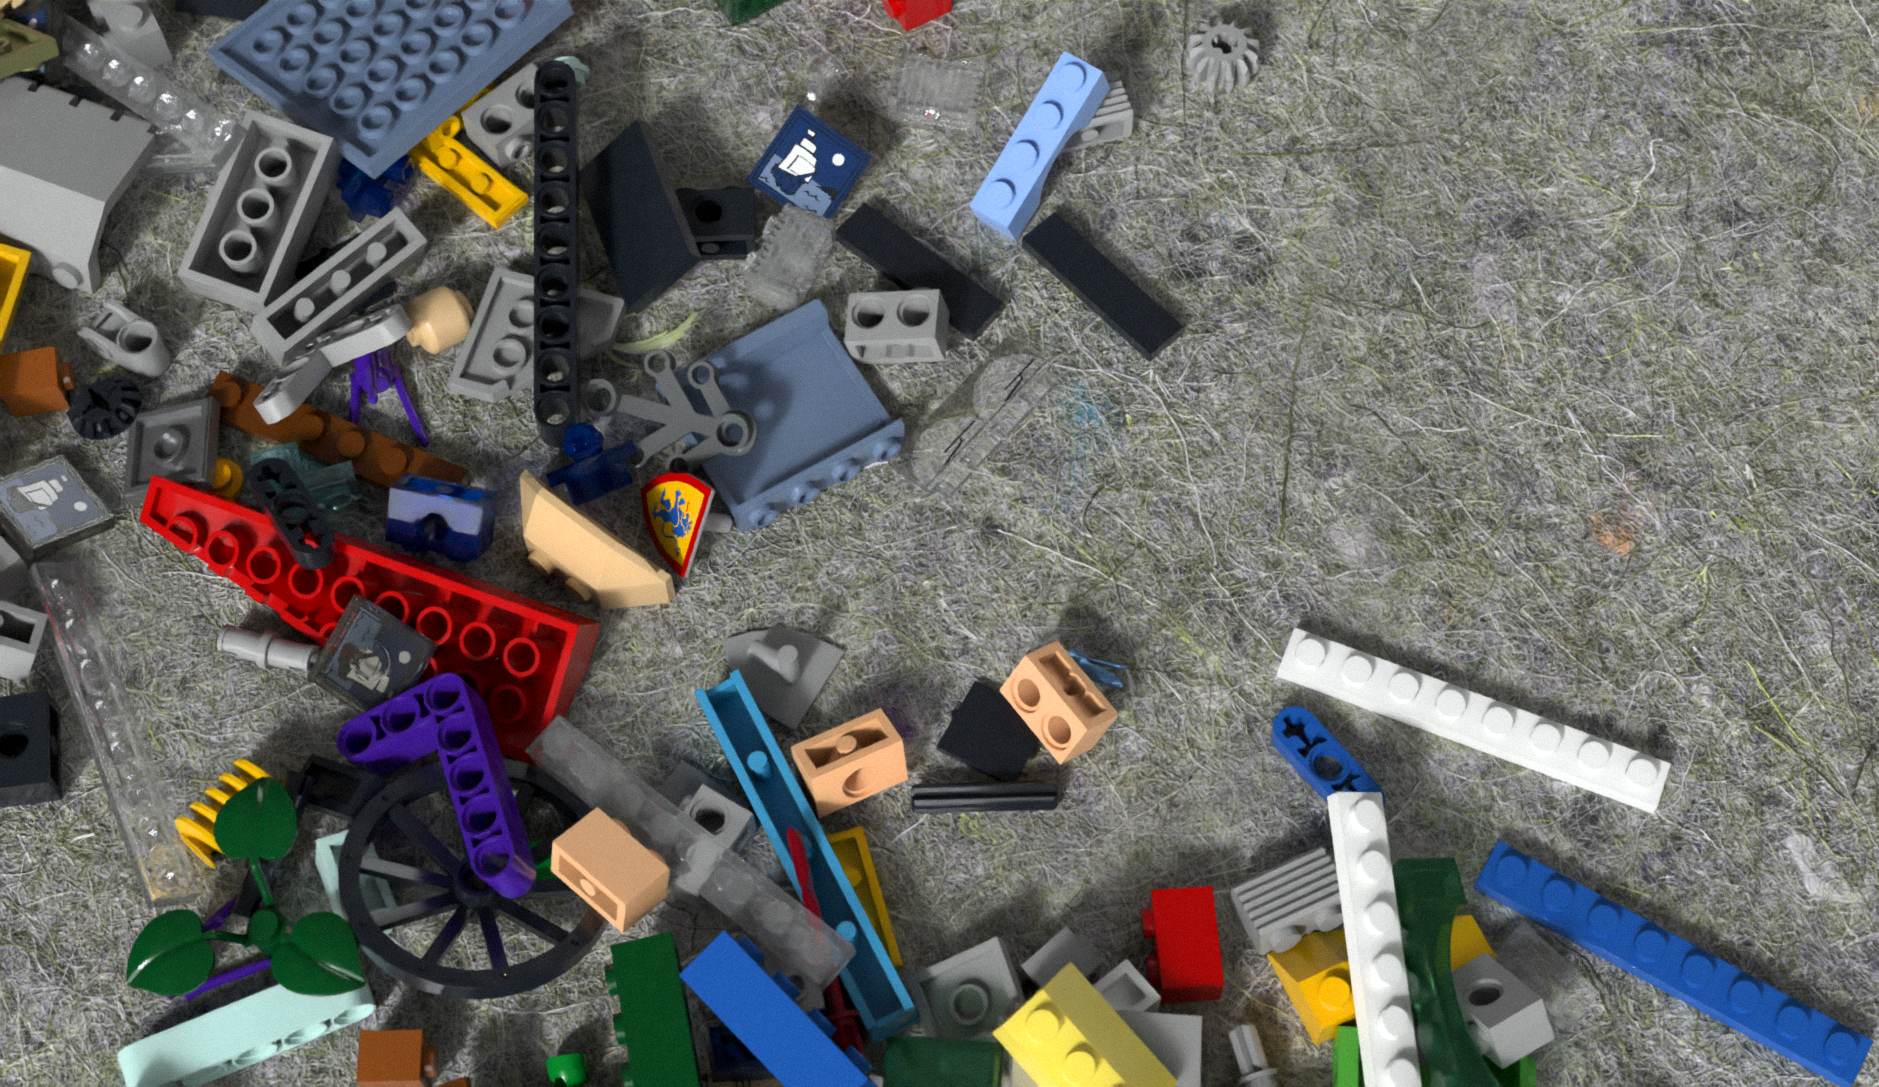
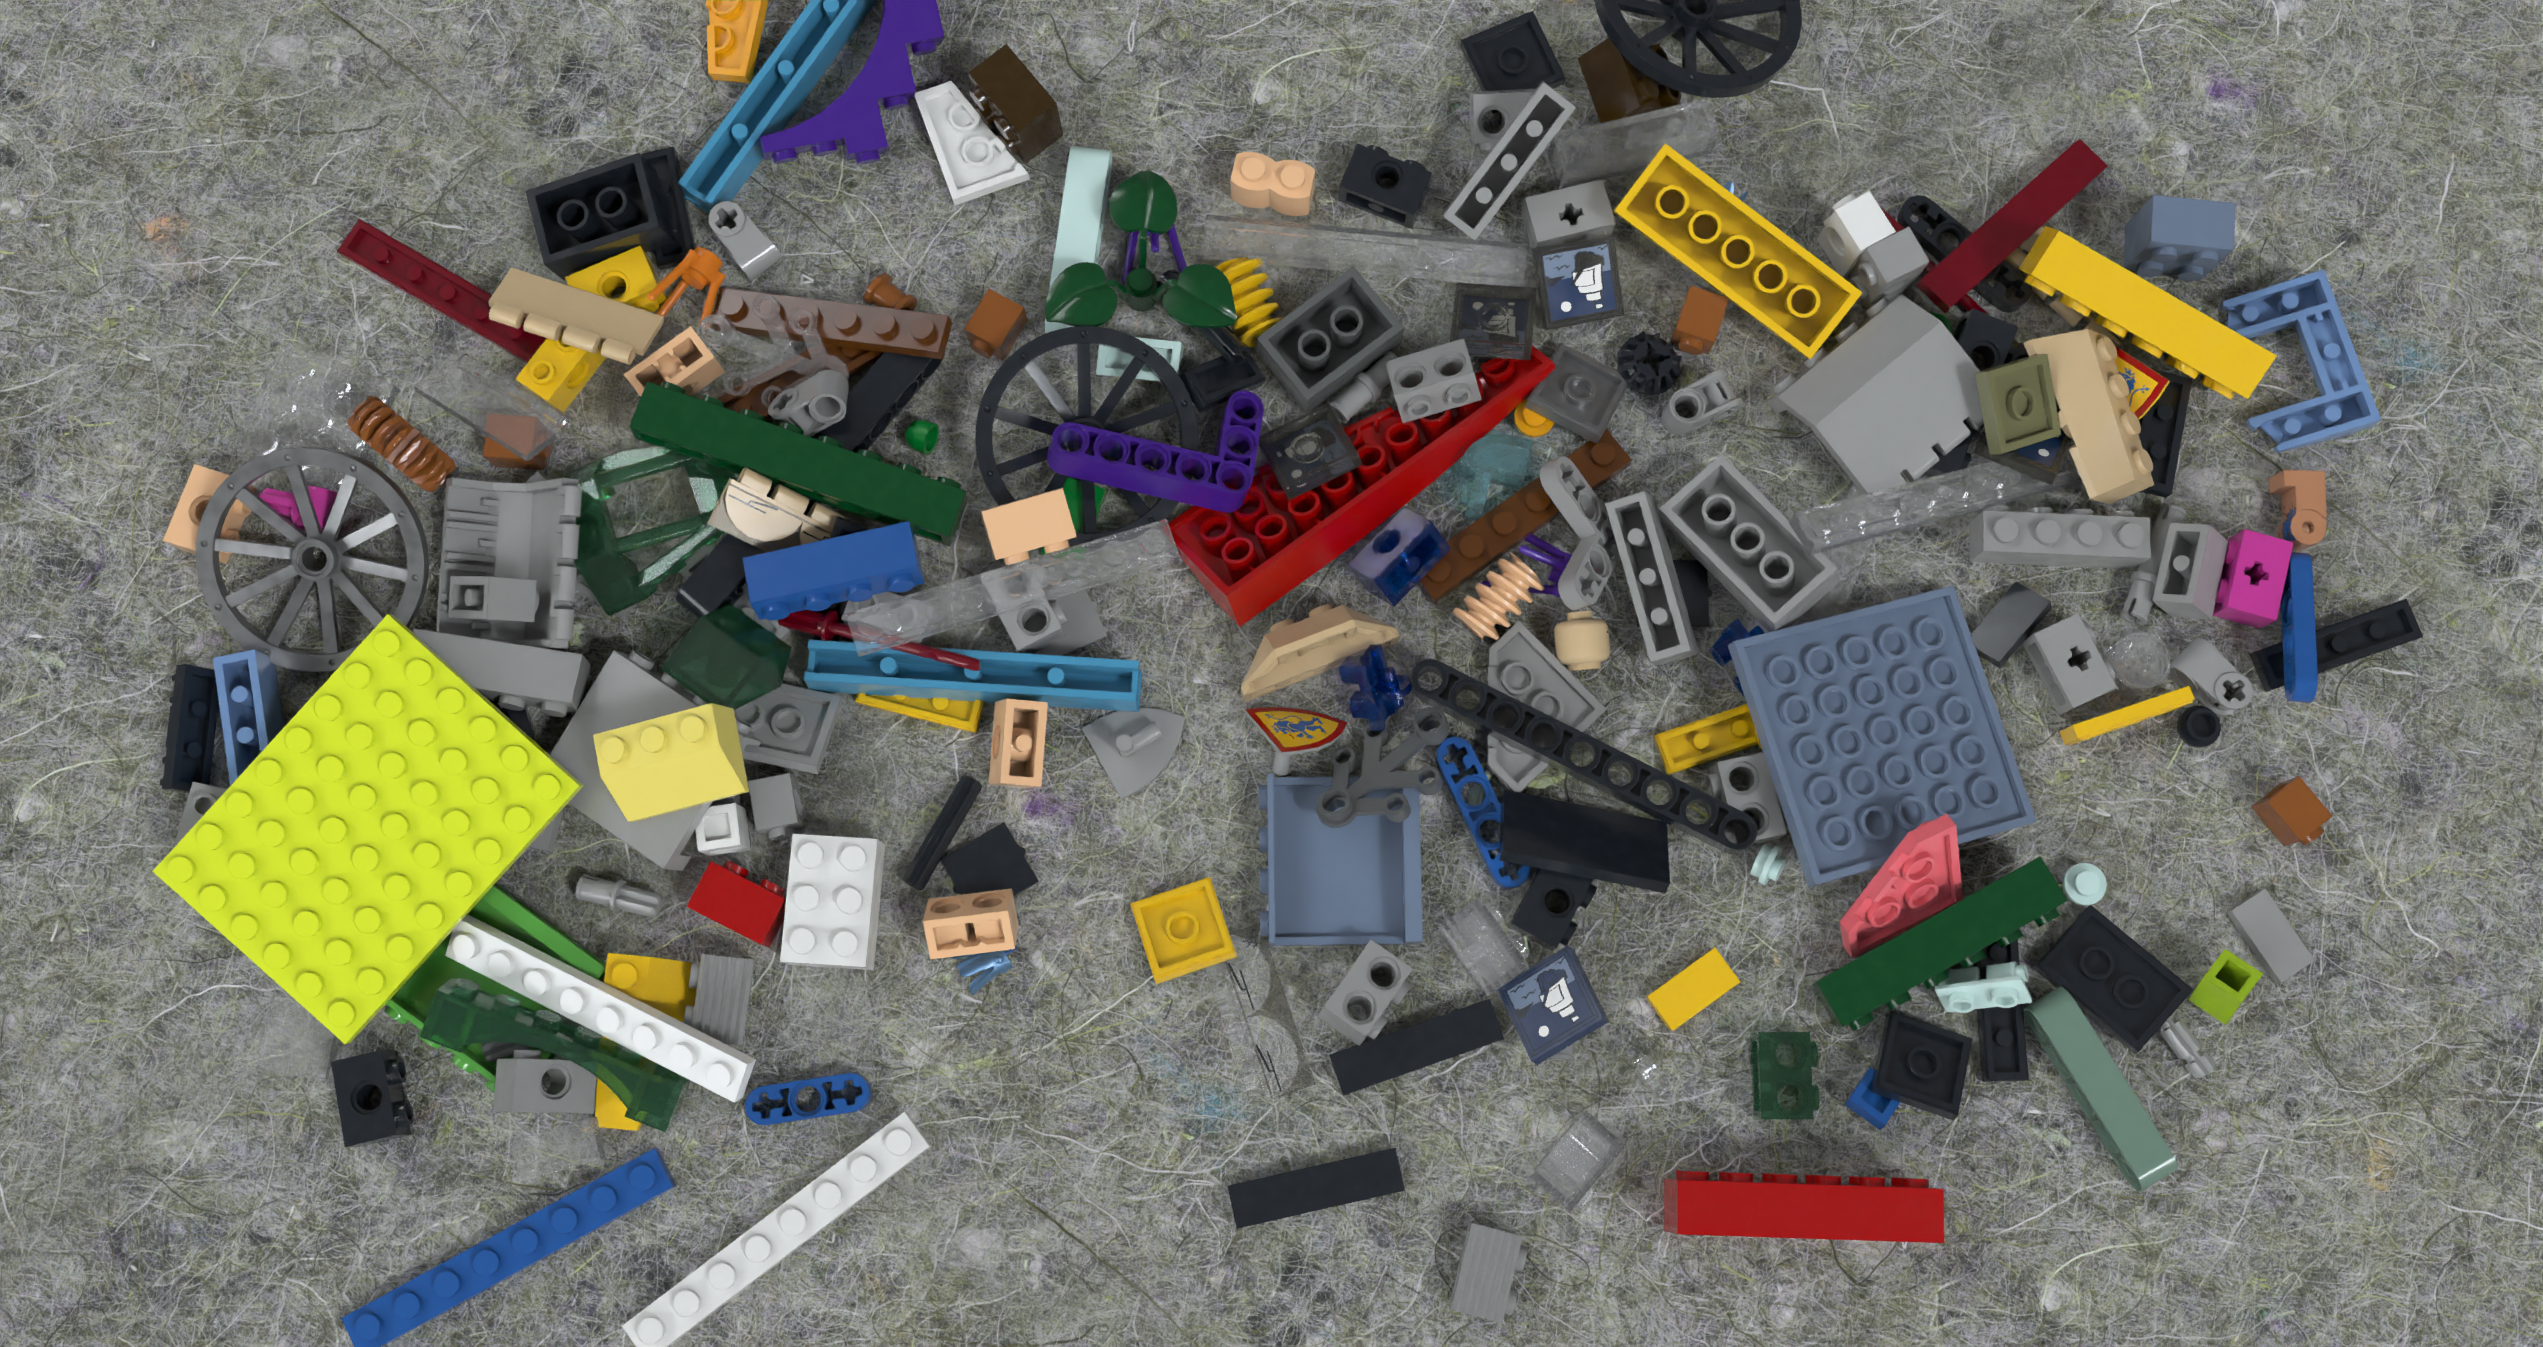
camera: 120 degrees right, 15 degrees up
black beam [249,458,338,570] -> none
light blue arch [969,51,1110,242] -> none
none -> white brick [780,834,885,970]
none -> yellow tile [1130,877,1237,984]
none -> light nougat brick [1230,152,1315,216]
none -> dark grey brick [1257,266,1404,415]
none -> light grey brick [1385,338,1482,423]
none -> blue beam [1435,737,1530,889]
none -> clear smoke tile [1450,282,1537,360]
none -> light nougat piece [1453,552,1544,641]
none -> yellow tile [1645,947,1740,1032]

